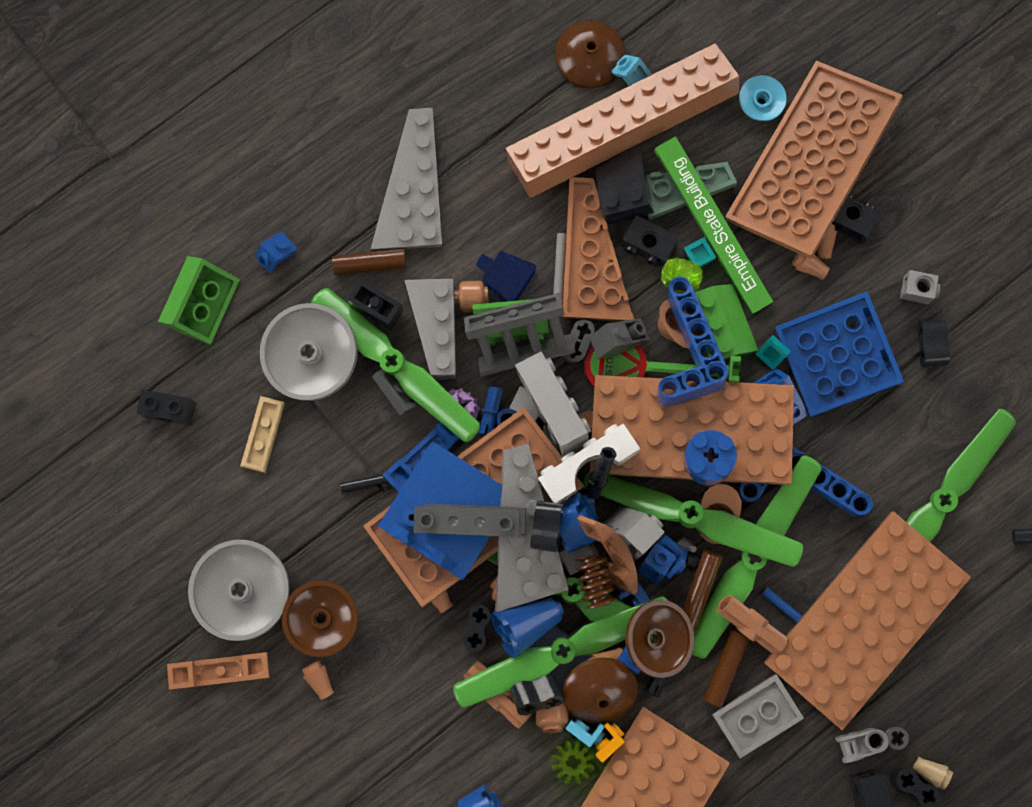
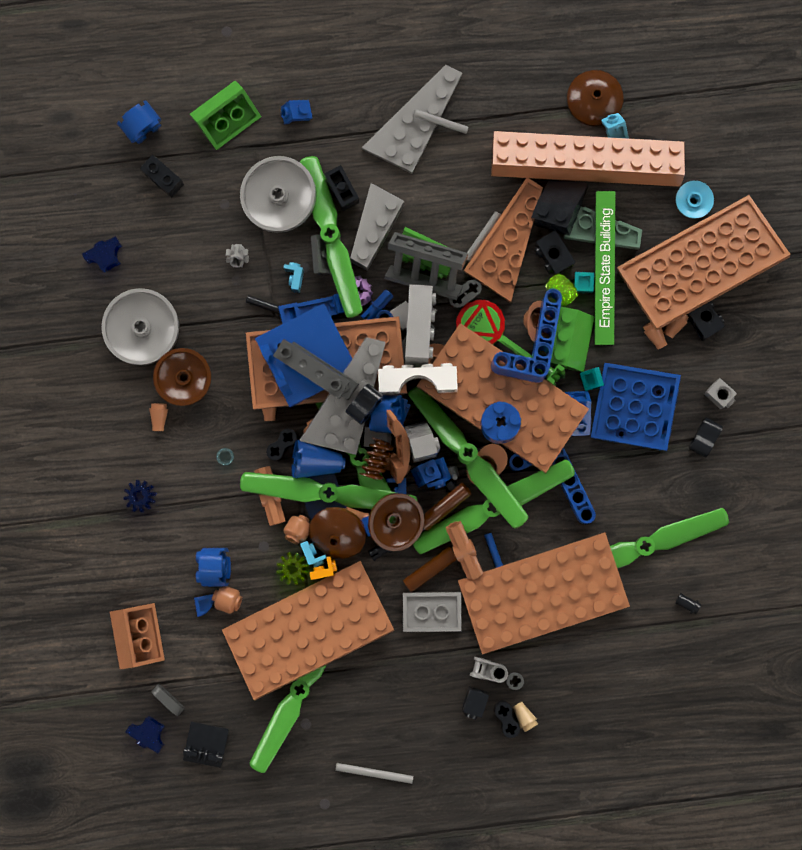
camera: 30 degrees right, 5 degrees up
nougat slope [167,652,270,690] -> none
tan tile [240,396,285,473] -> none
reddish brown piece [332,249,406,275] -> none
nougat head [454,281,489,312] -> none
clear blue torso [476,251,537,302] -> none
black axle [510,675,564,716] -> none
black pin [585,447,617,499] -> none
dark grey slope [589,318,650,359] -> none
none -> clear blue brick [82,236,122,273]
none -> blue brick [117,100,162,144]
none -> clear blue gear [123,480,157,513]
none -> clear light blue bush [216,448,234,465]
none -> light grey gear [225,244,249,267]
none -> medium azure bracket [283,262,304,293]
none -> light grey bar [413,109,468,134]

